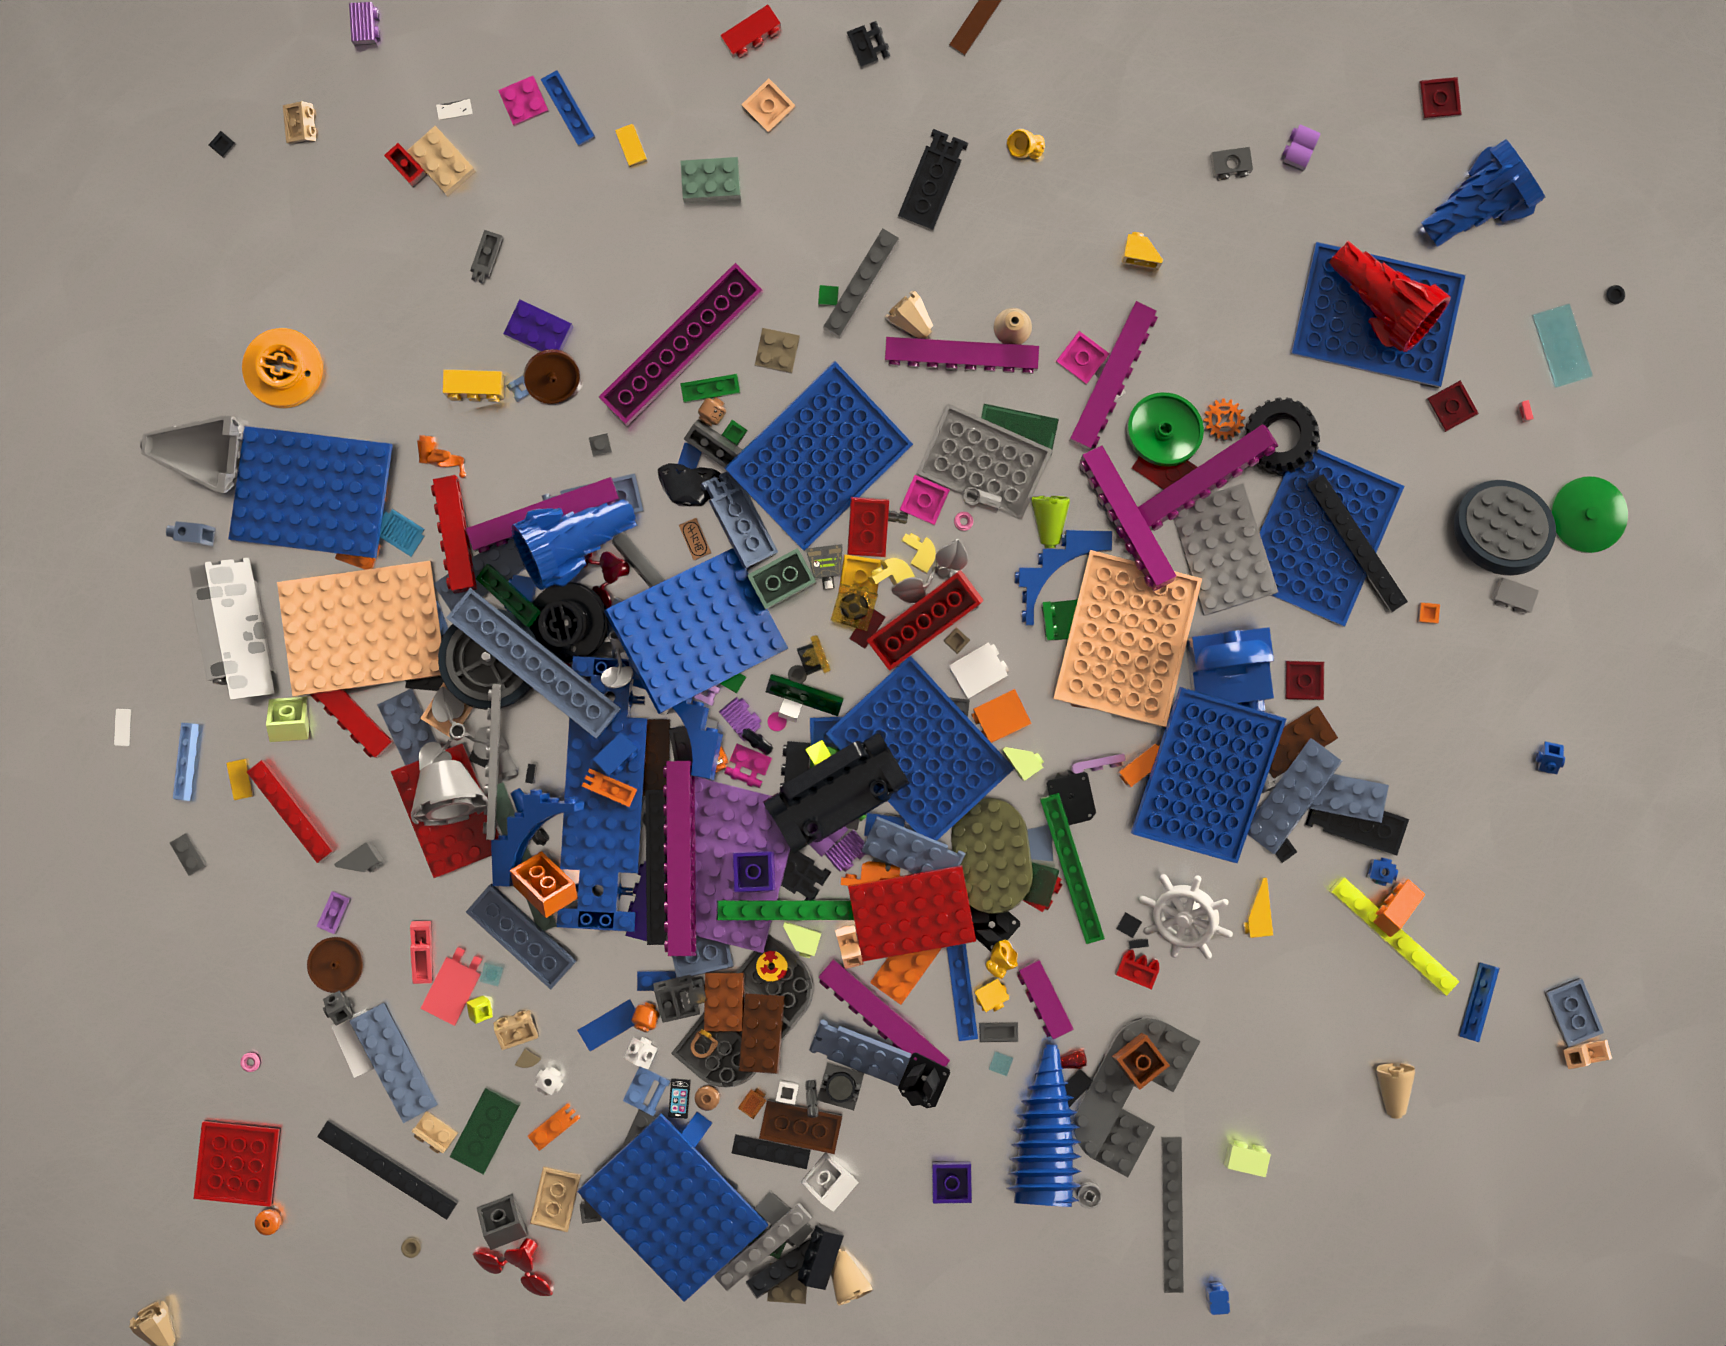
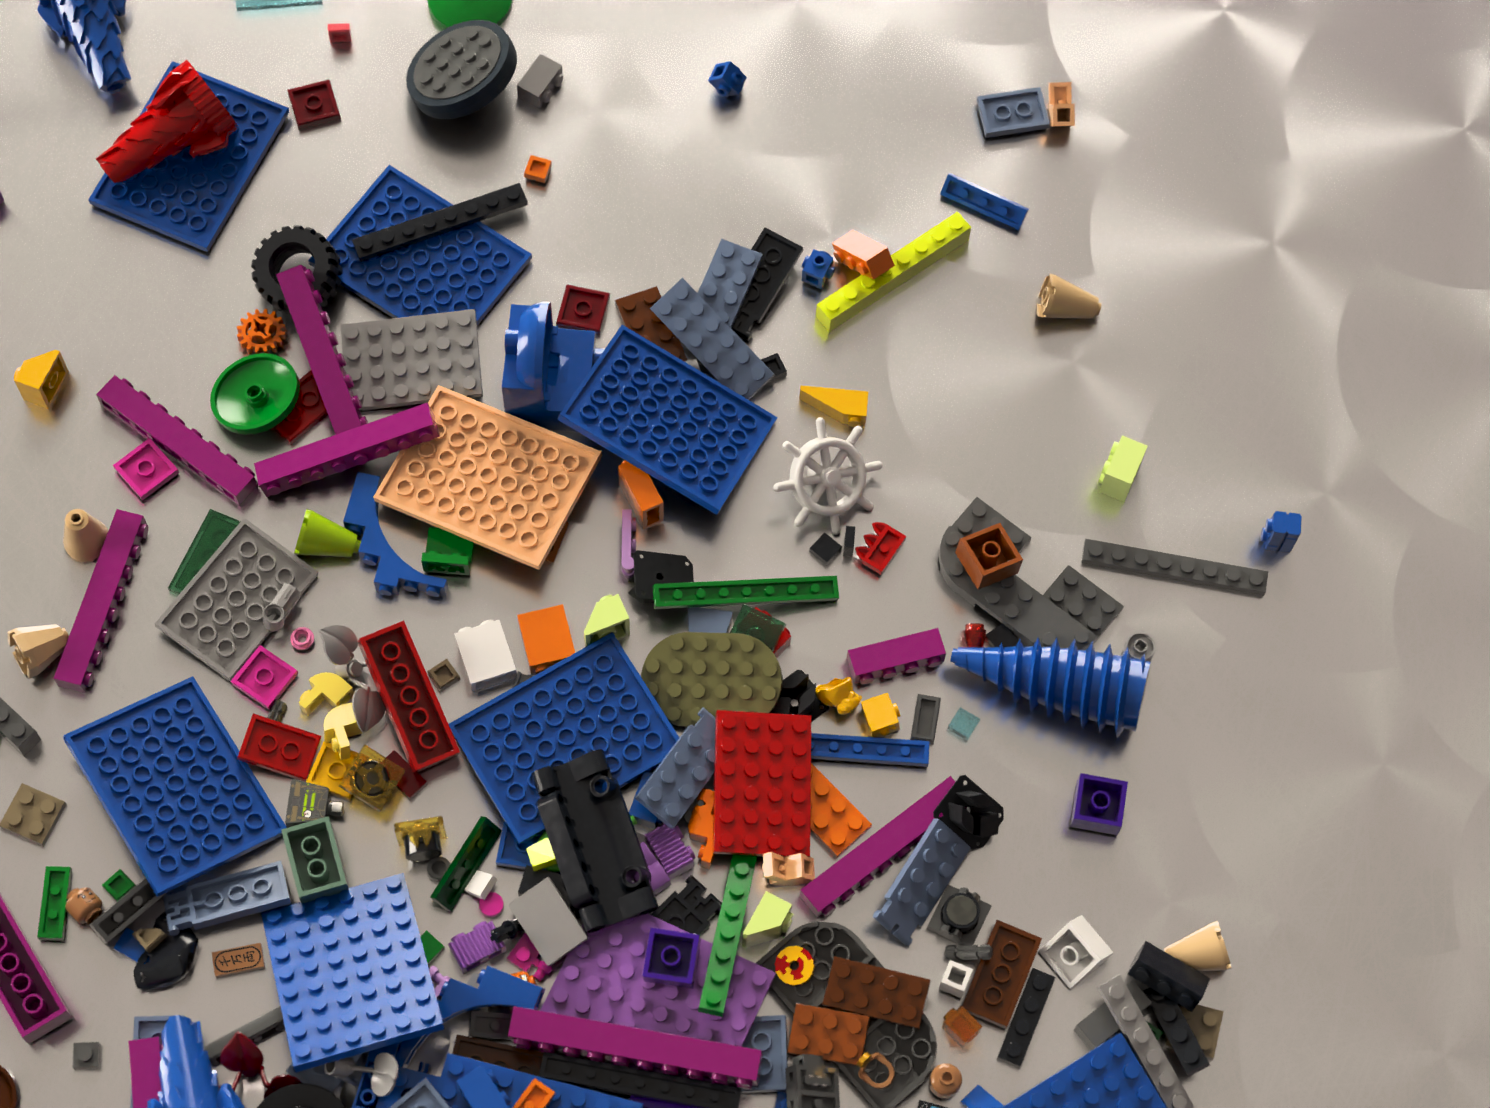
camera: 80 degrees left, 20 degrees down
none -> dark tan tile [132,928,167,953]
none -> light grey tile [508,877,589,966]

